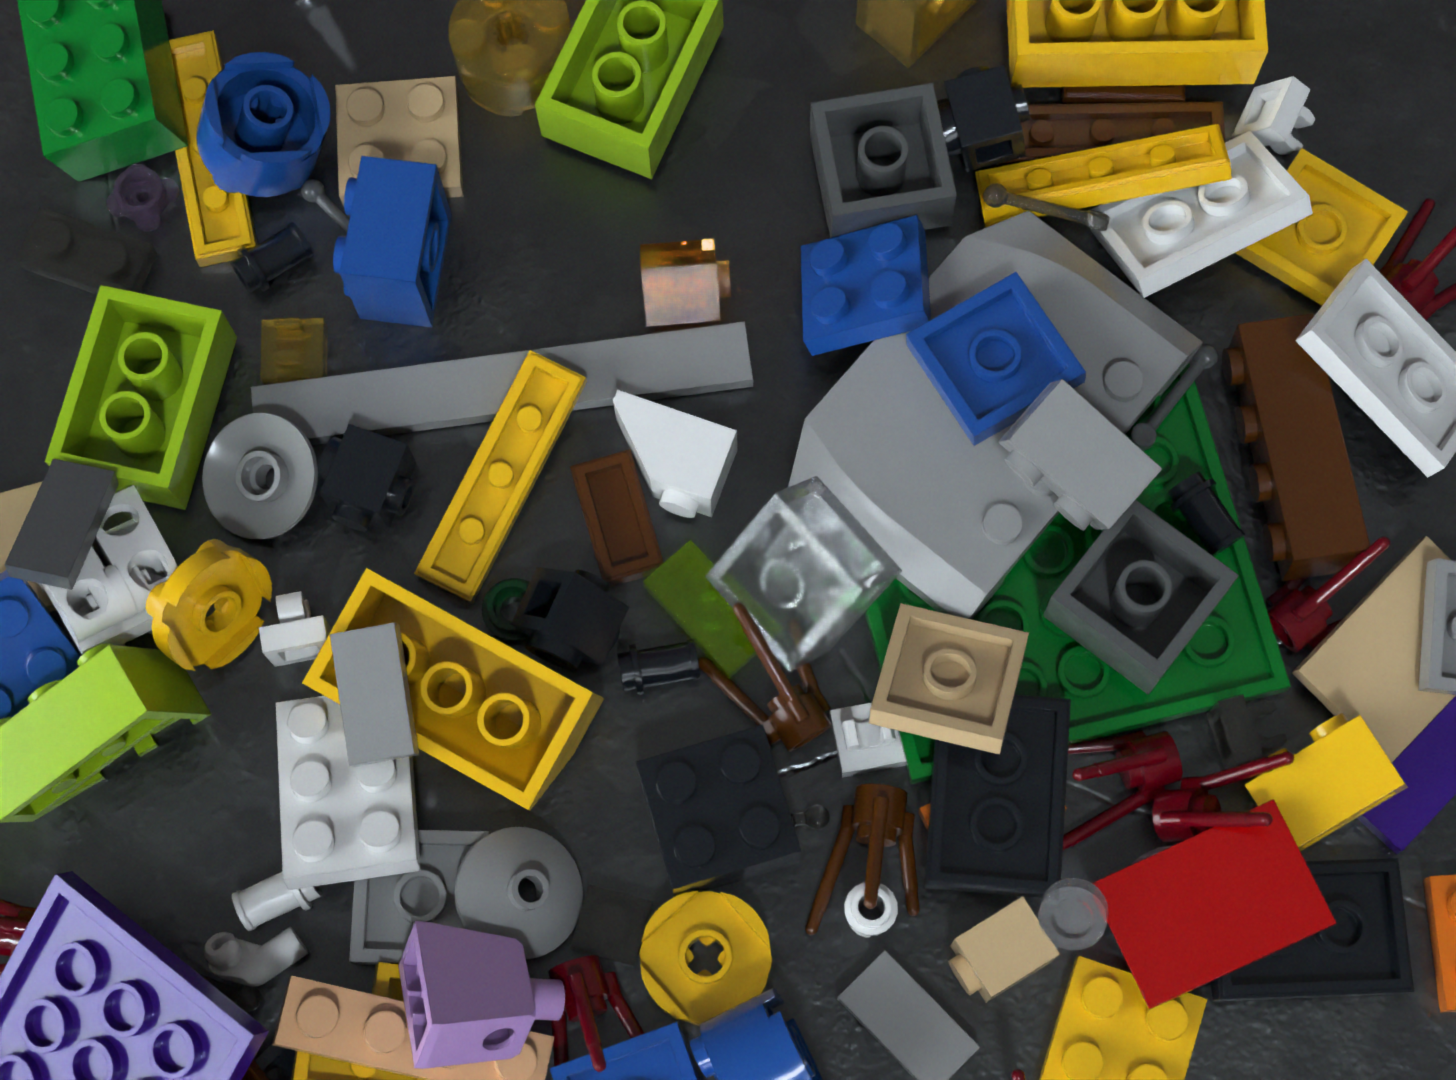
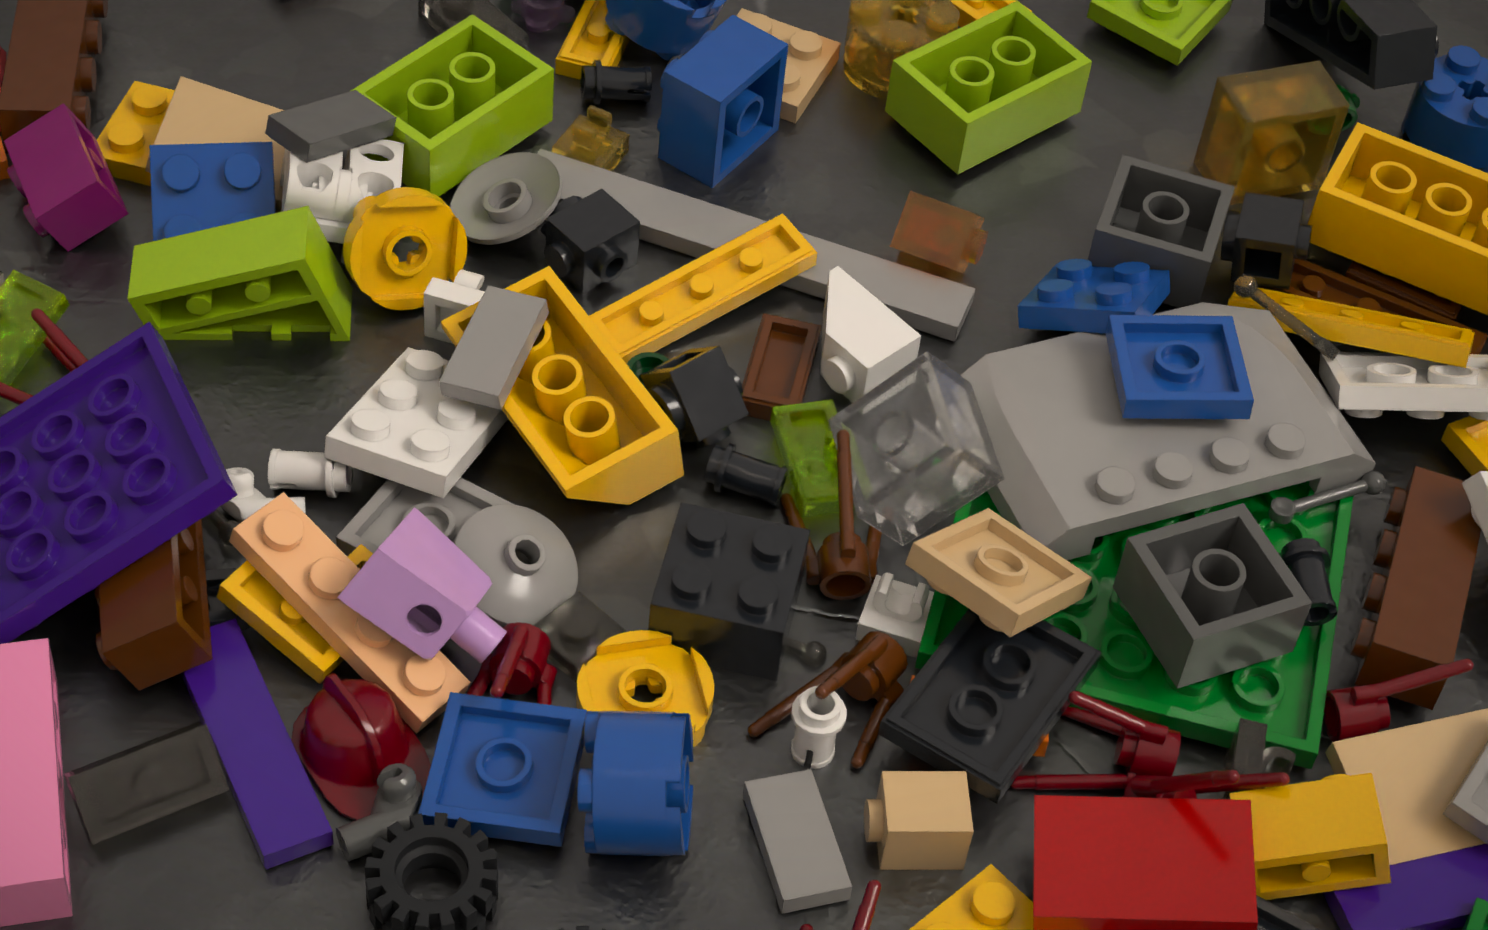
camera: 20 degrees right, 25 degrees down
light grey brick [998,379,1162,531] -> none
clear tile [1038,878,1109,950] -> none

